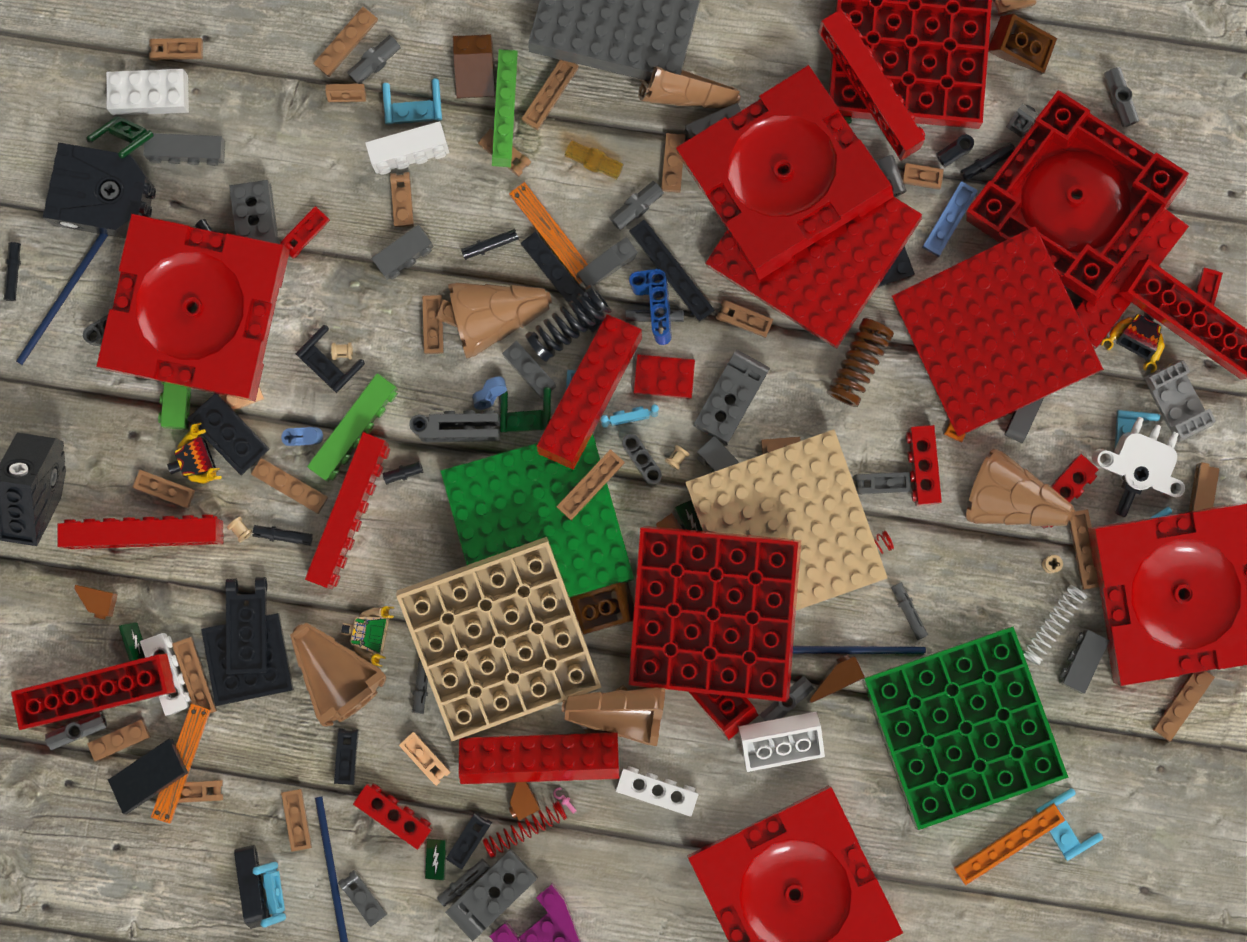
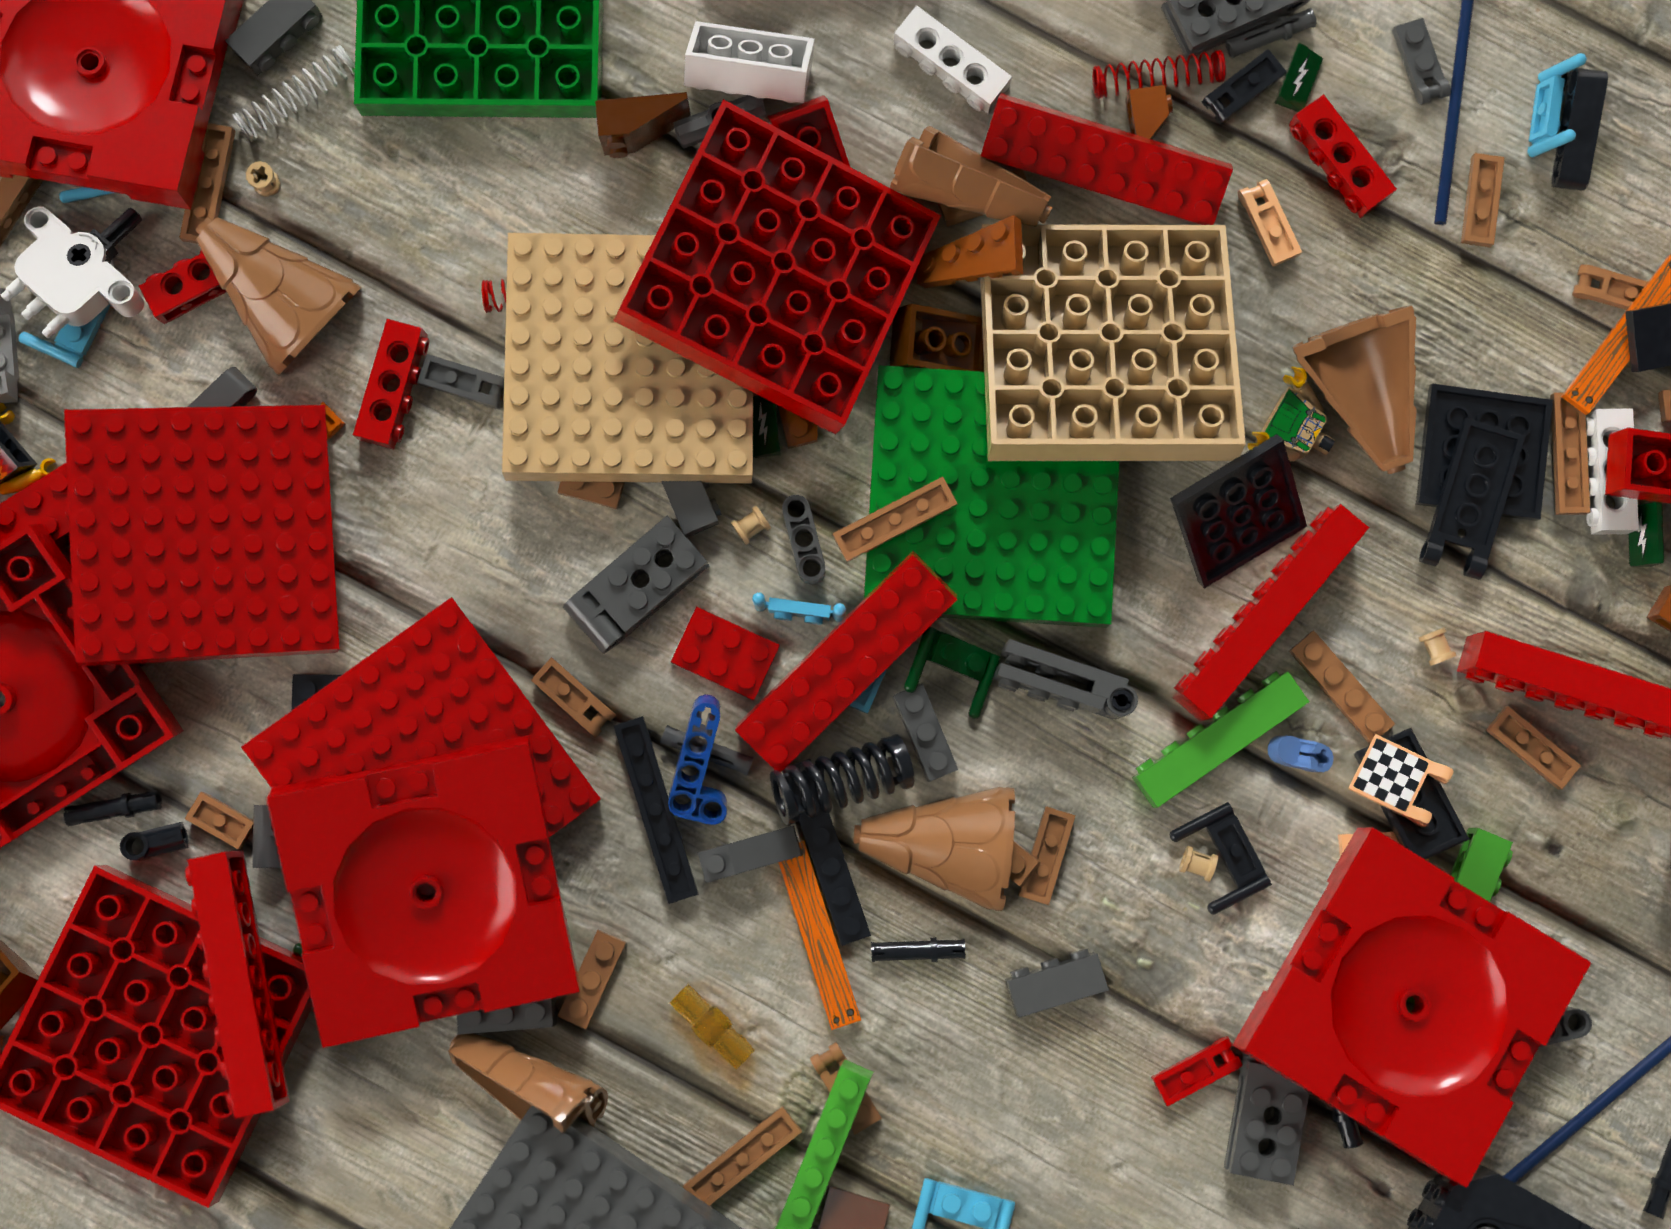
camera: 165 degrees left, 0 degrees up
torso [167,423,222,484] -> none
black pin [252,525,313,546] -> none
black plate [334,728,359,785] -> none
white brick [365,121,450,175] -> none
black pin [382,461,424,485] -> none
medium nougat plate [390,172,414,227] -> none
dark grey pin [412,657,428,714] -> none
medium blue piece [472,377,507,410] -> none
bright pink hand [553,787,577,814] -> none
dark grey piece [609,181,664,231] -> none
dark blue piece [793,646,926,654] -> none
reddish brown piece [826,318,894,407] -> none
dark grey pin [891,582,928,640] -> none
medium blue plate [922,181,978,257] -> none
dark grey slope [1006,103,1038,138] -> none
none -> dark orange wing [917,215,1023,288]
none -> black plate [1170,434,1307,589]
none -> flag [1348,734,1453,827]

